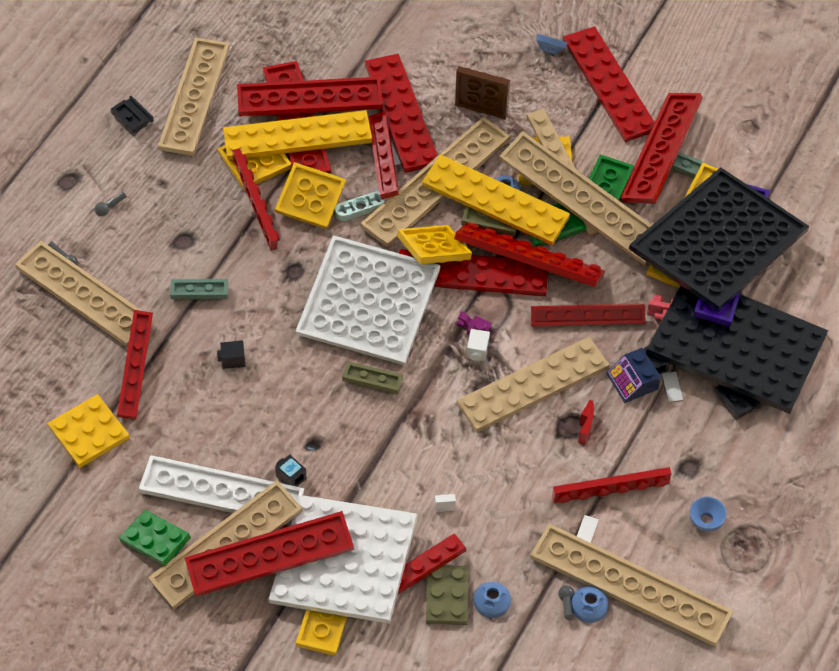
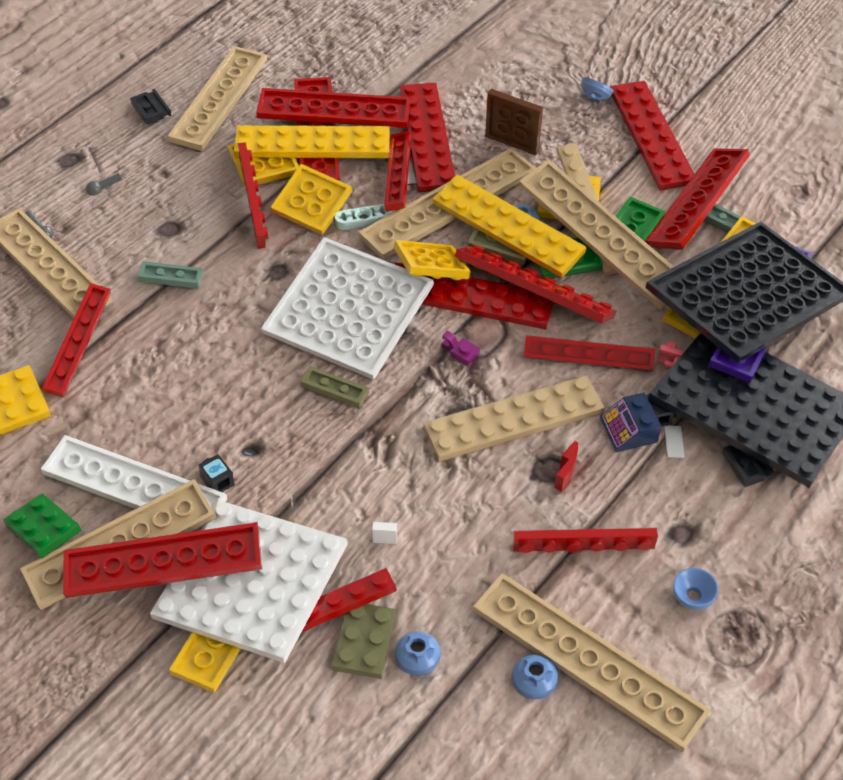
camera: 10 degrees right, 5 degrees down
black brick [217,340,246,369] -> none
white brick [467,329,490,361] -> none
dark grey bar [558,585,575,620] -> none
white sticker [577,515,599,543] -> none

